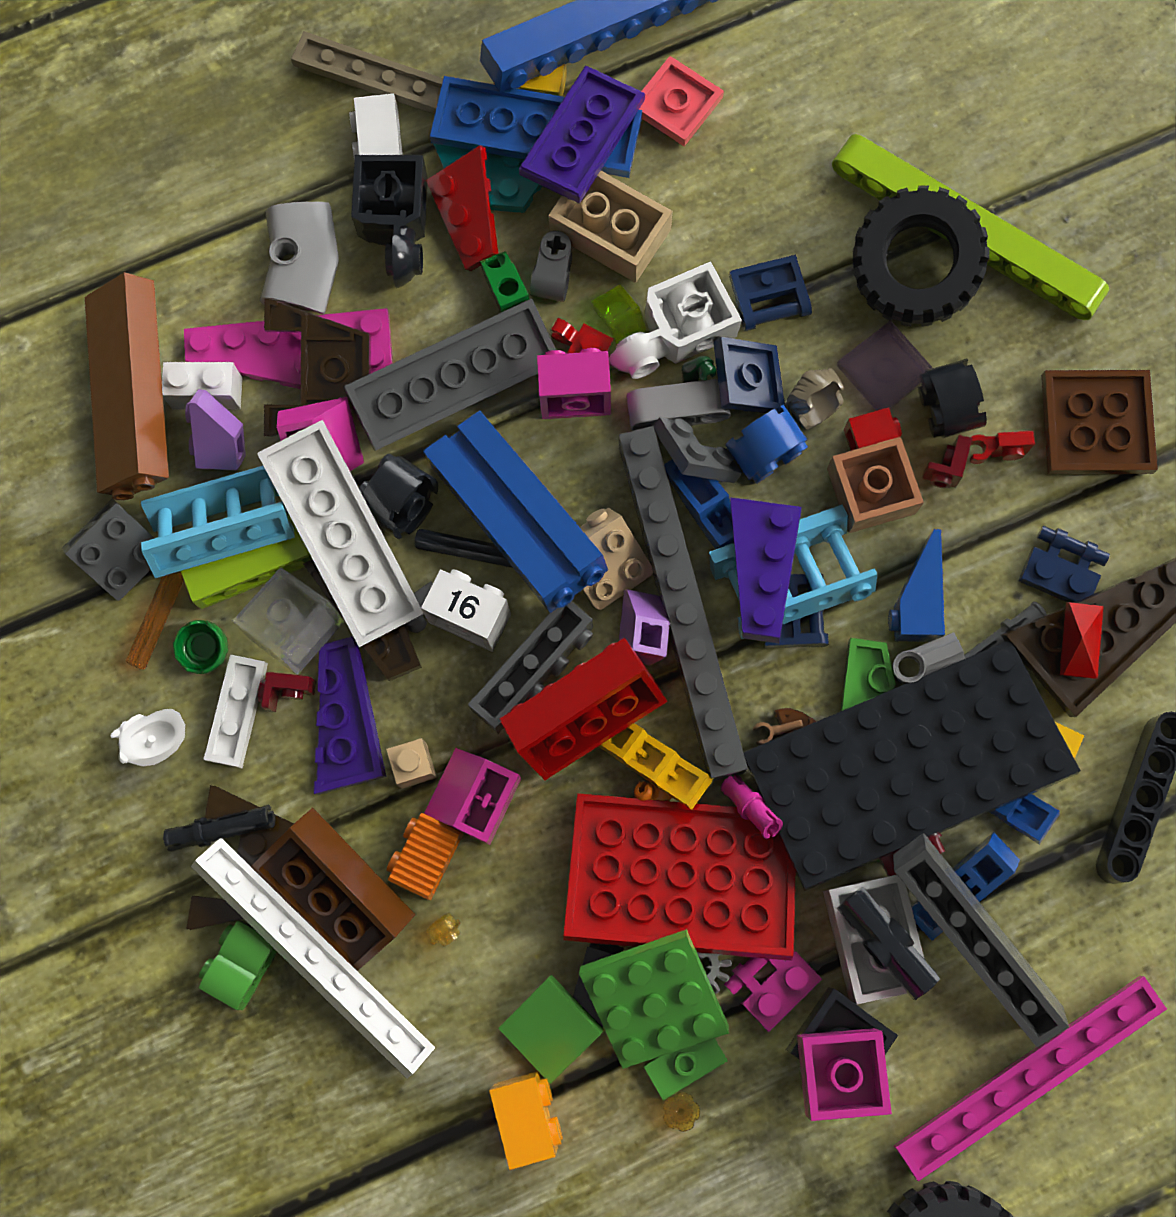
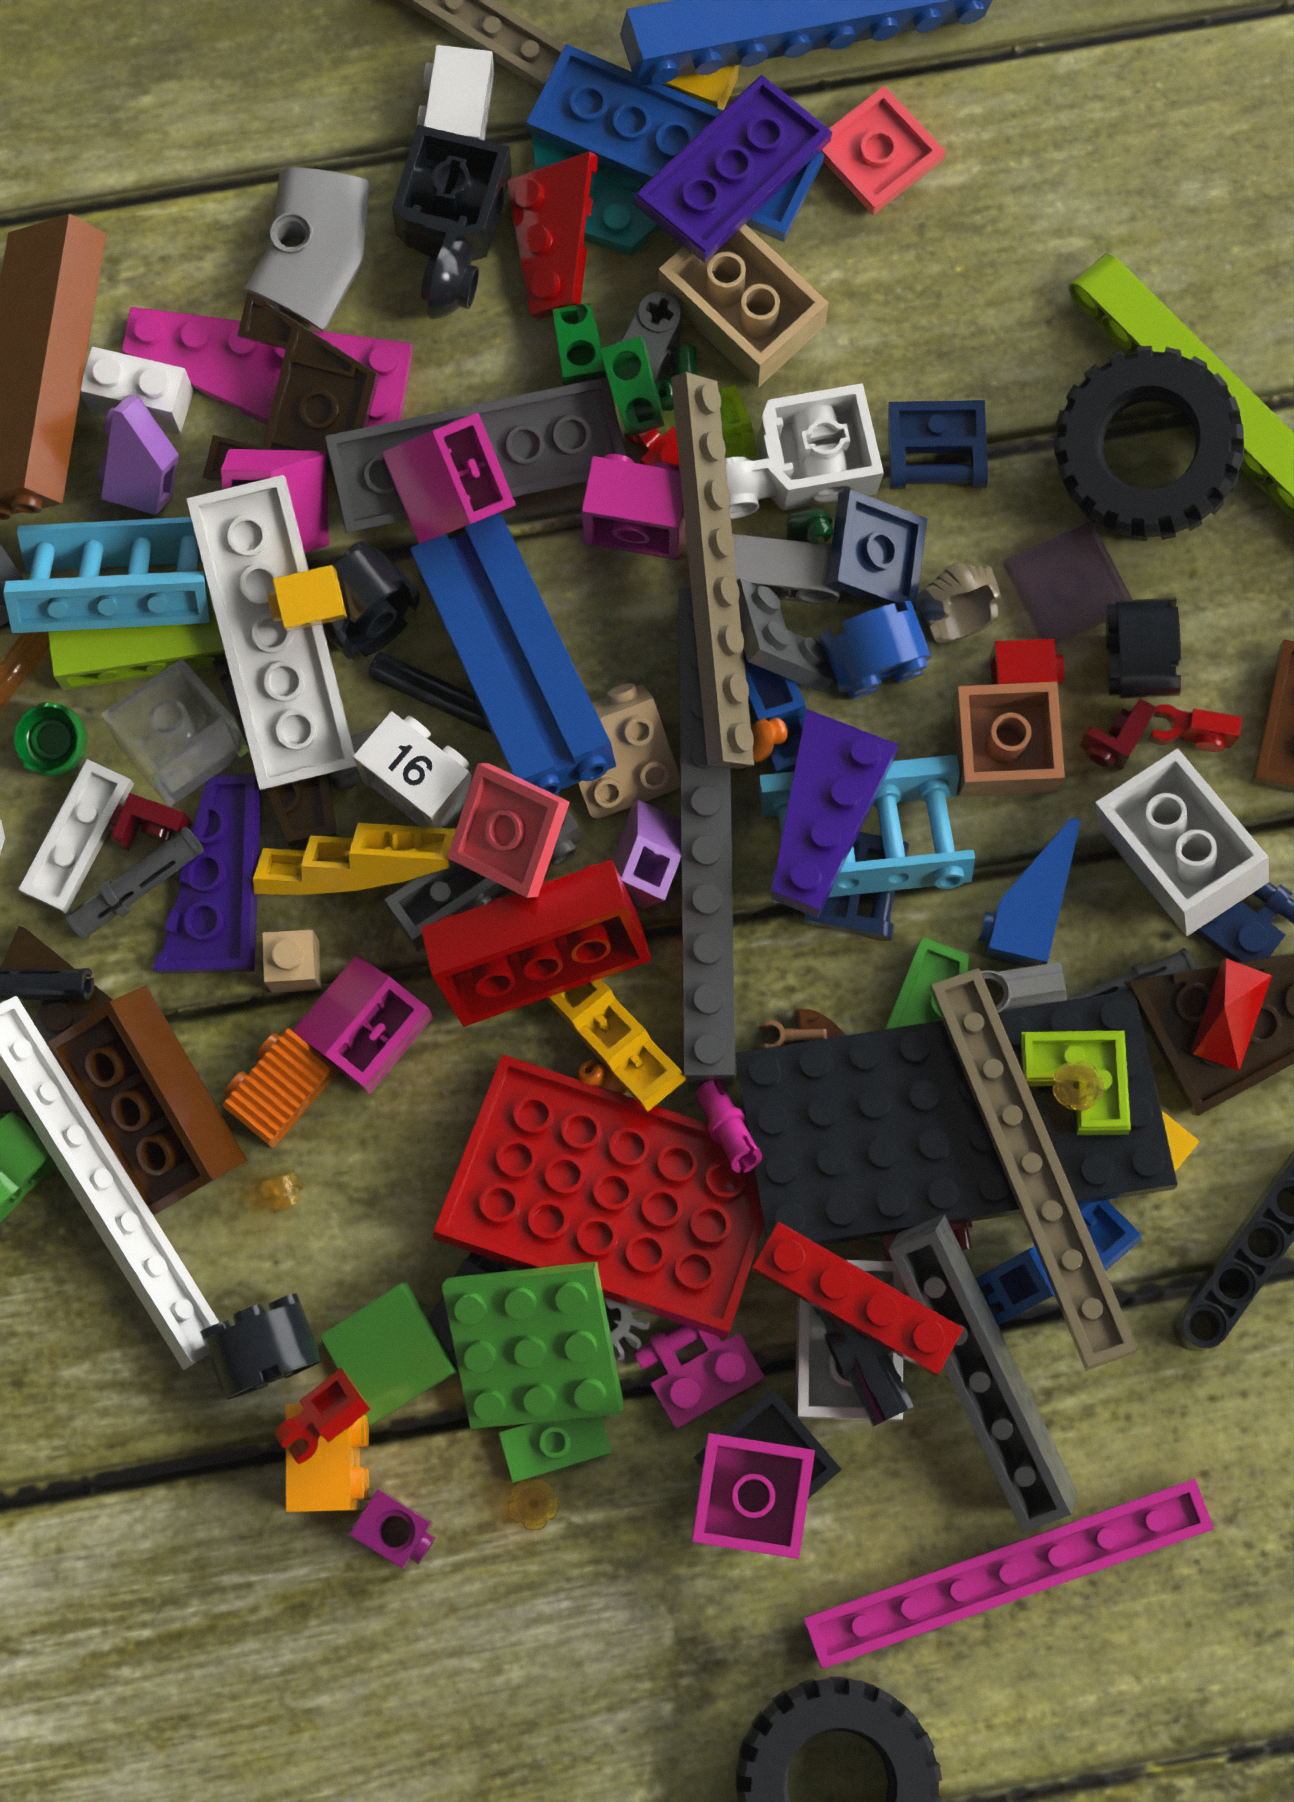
camera: 10 degrees right, 0 degrees up
none -> dark grey pin [66,827,204,940]
none -> black brick [200,1293,322,1400]
none -> yellow slope [253,823,456,895]
none -> yellow brick [267,565,347,632]
none -> red plate [274,1368,371,1464]
none -> magenta brick [349,1489,436,1569]
none -> dark pink slope [381,412,516,544]
none -> coral plate [447,763,570,898]
none -> green leg [600,336,665,437]
none -> dark green arm [656,345,697,411]
none -> dark tan plate [671,372,754,769]
none -> orange arm [751,718,788,763]
none -> red plate [751,1222,964,1377]
none -> dark tan plate [930,968,1138,1371]
none -> lime tile [1020,1030,1131,1135]
none -> clear yellow plate [1053,1061,1104,1111]
none -> white brick [1095,748,1269,937]

